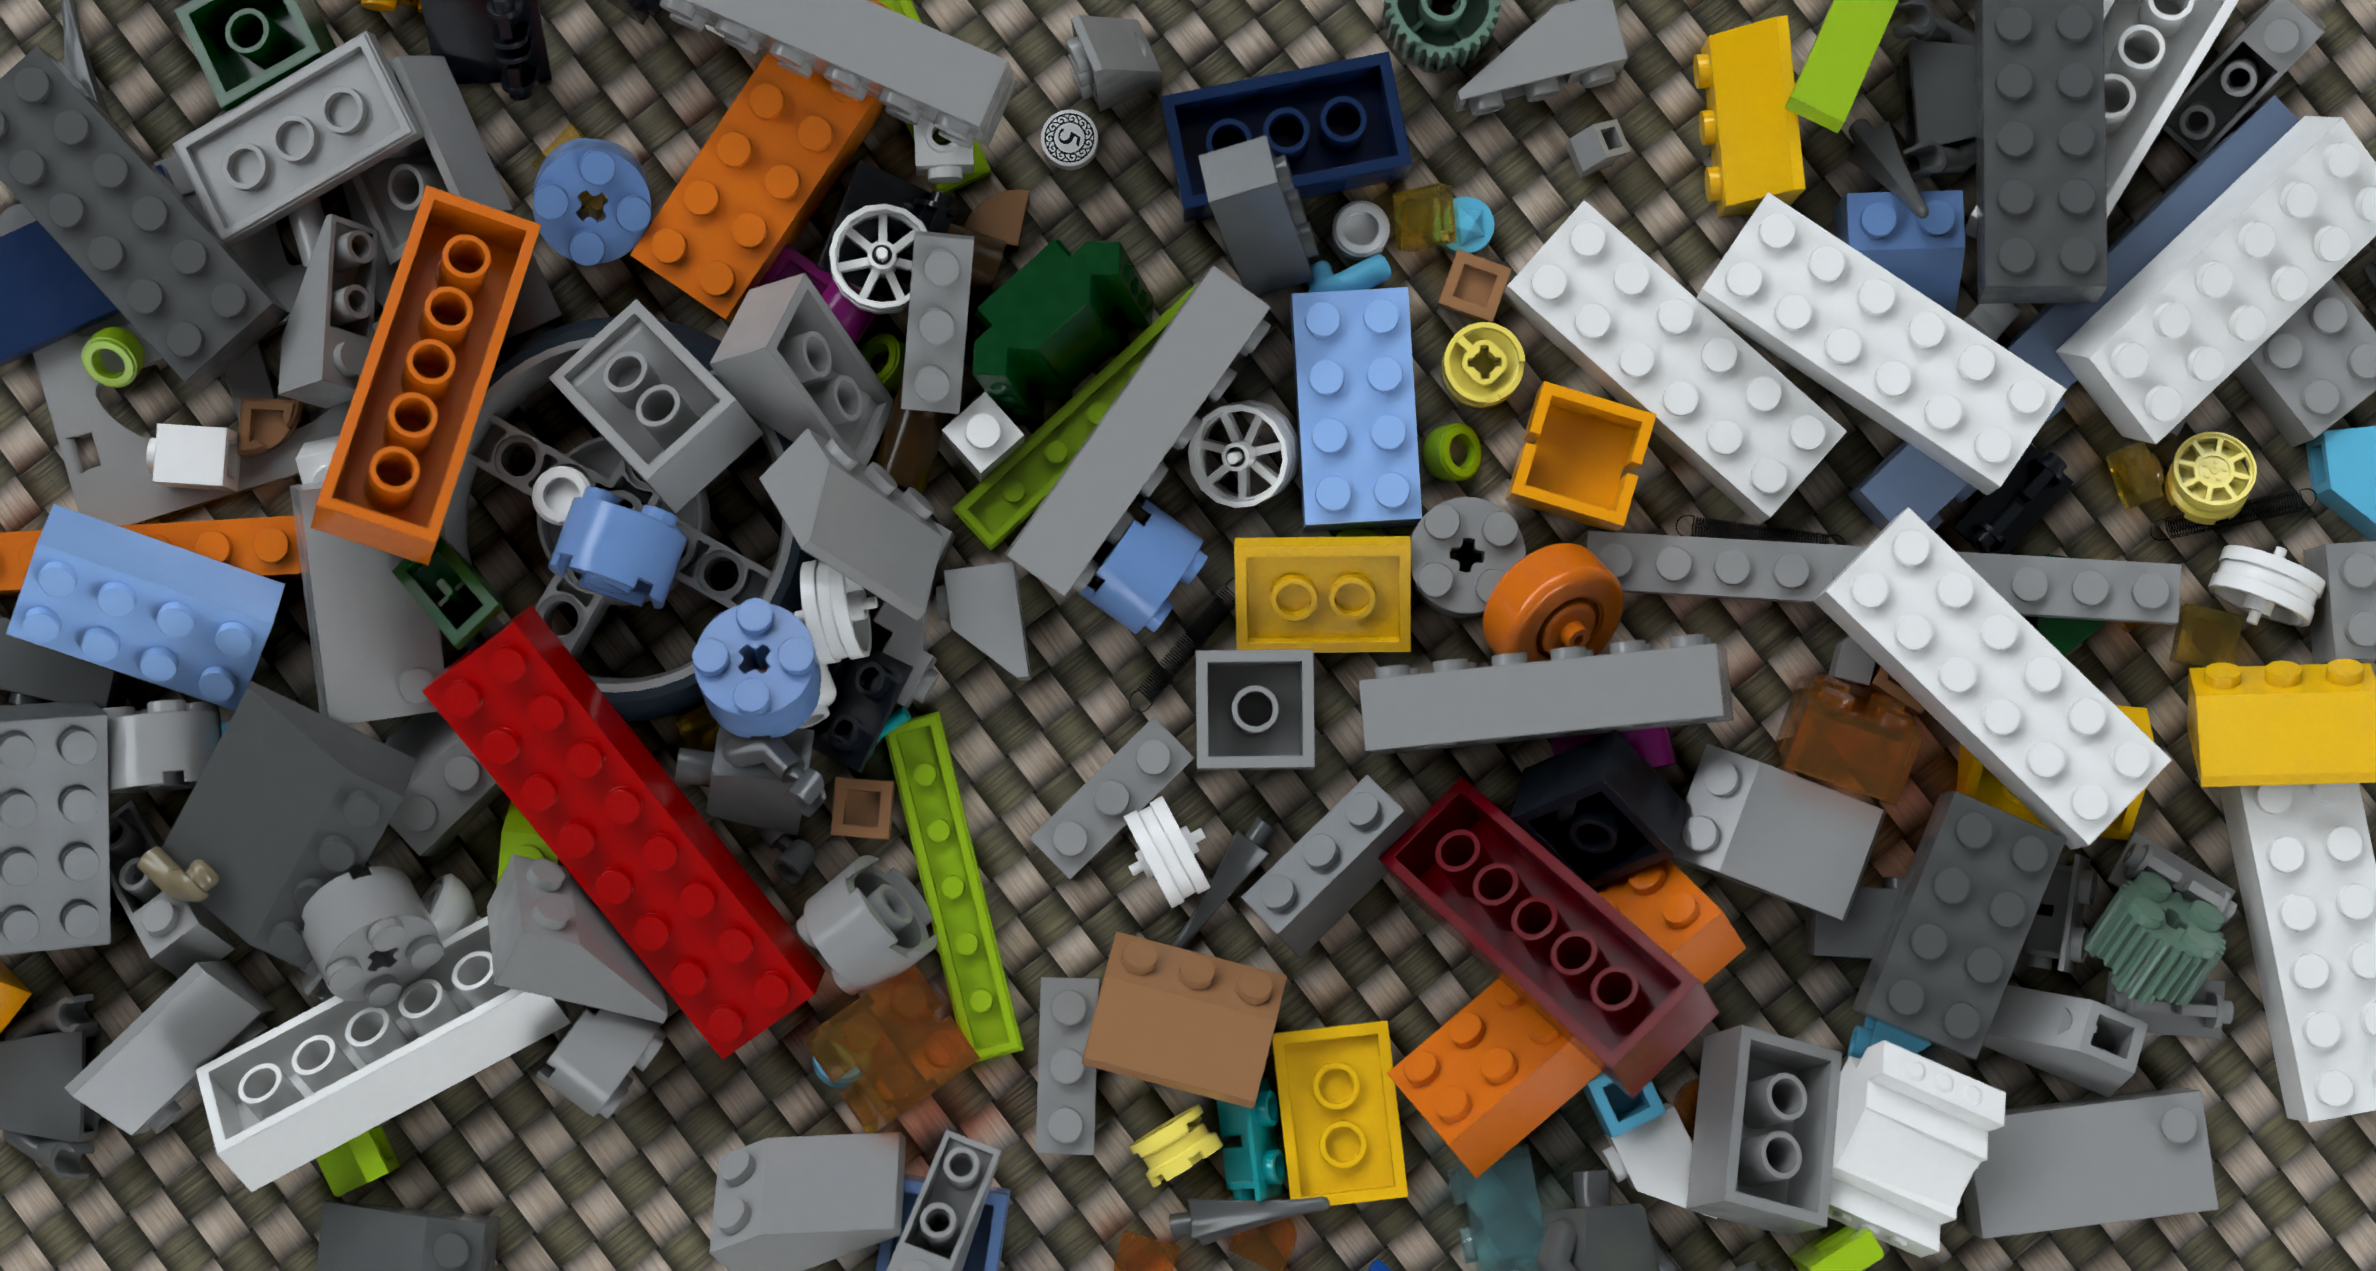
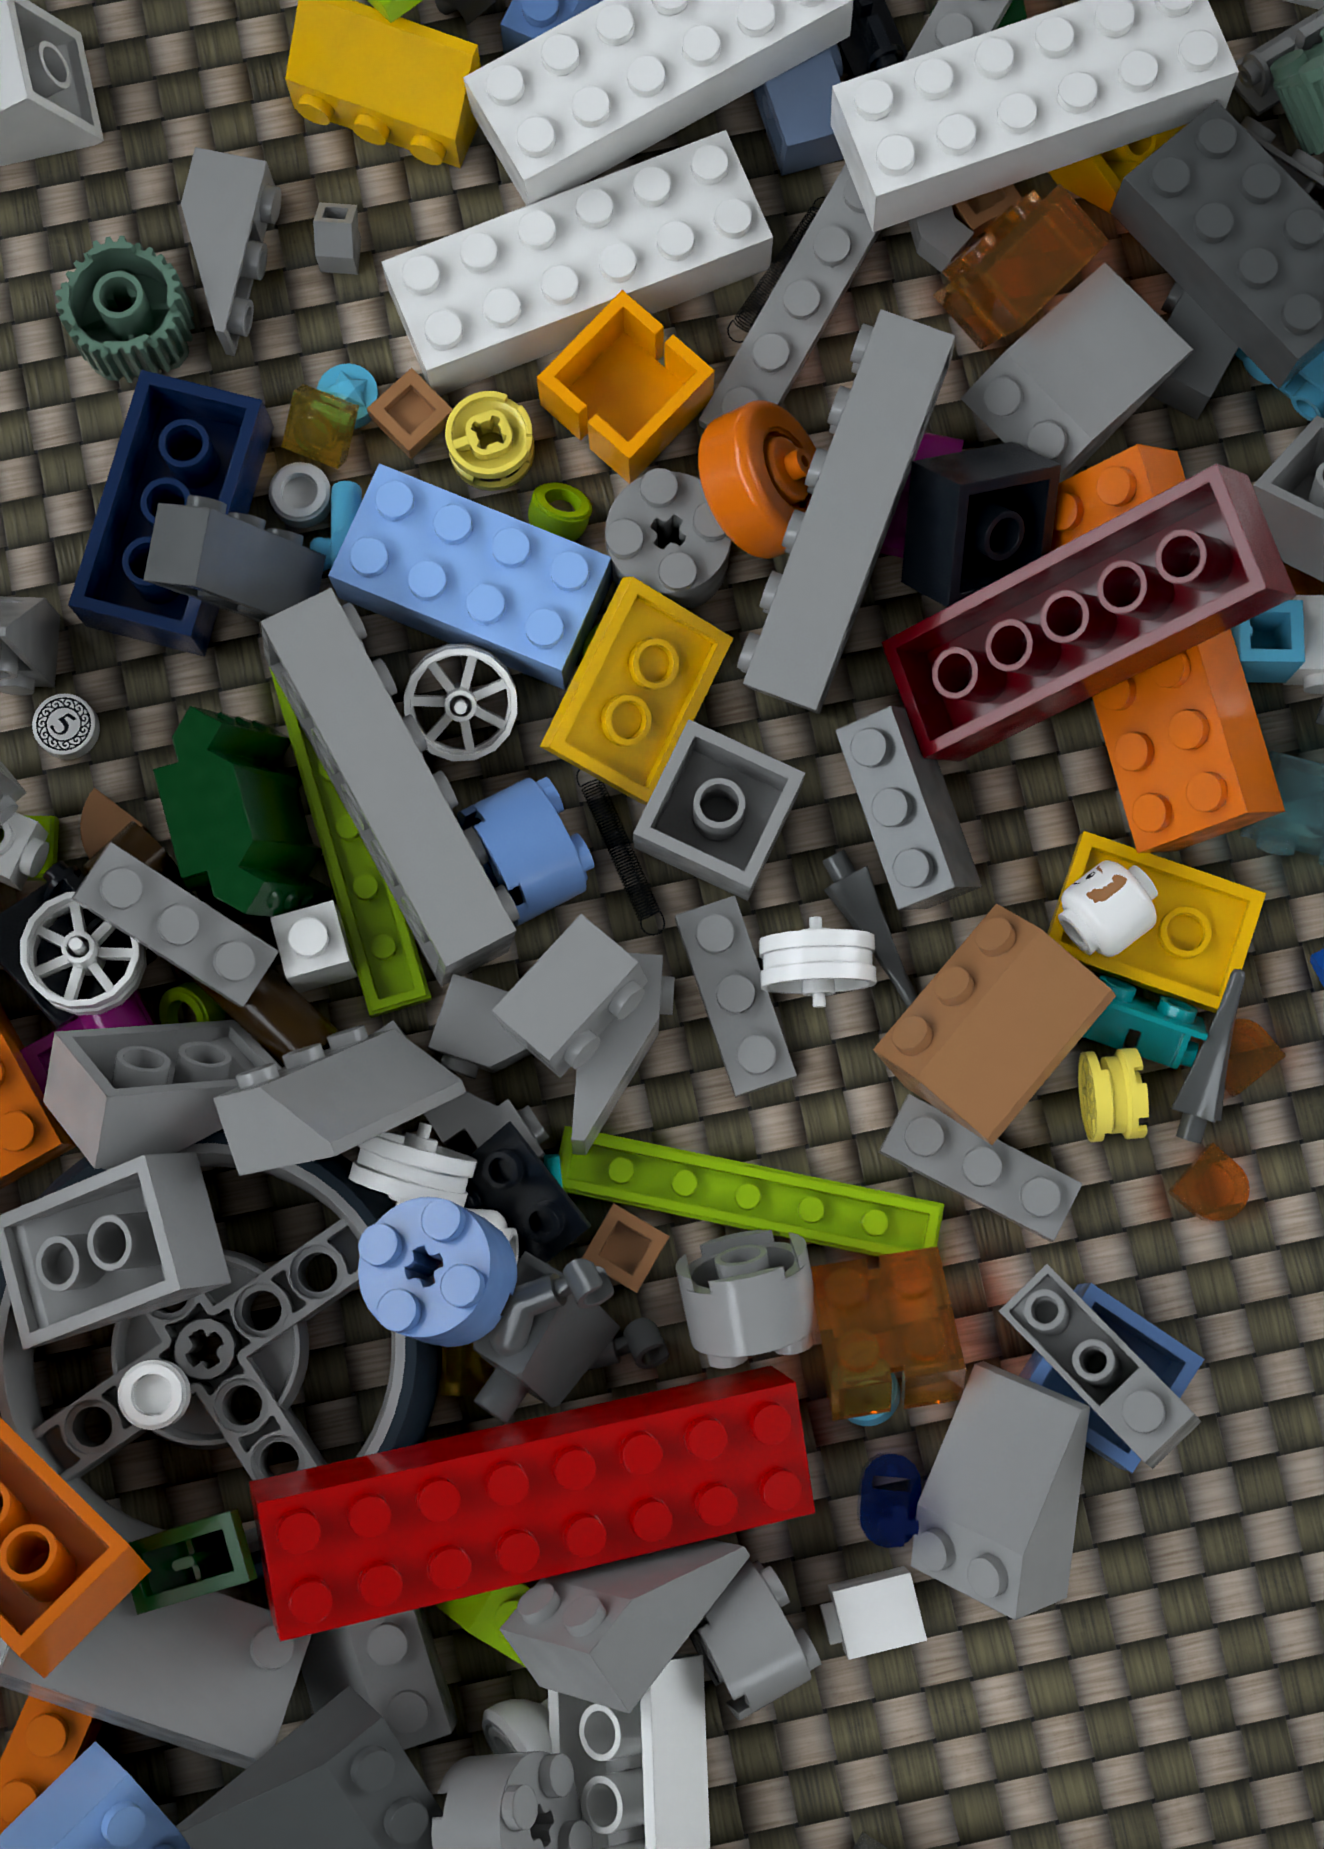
camera: 65 degrees left, 5 degrees down
medium blue brick [548,486,687,609] -> none
none -> light grey brick [491,914,648,1078]
none -> light grey slope [571,953,675,1155]
none -> white brick [820,1566,927,1660]
none -> clear blue piece [857,1452,922,1548]
none -> white head [1058,860,1158,957]

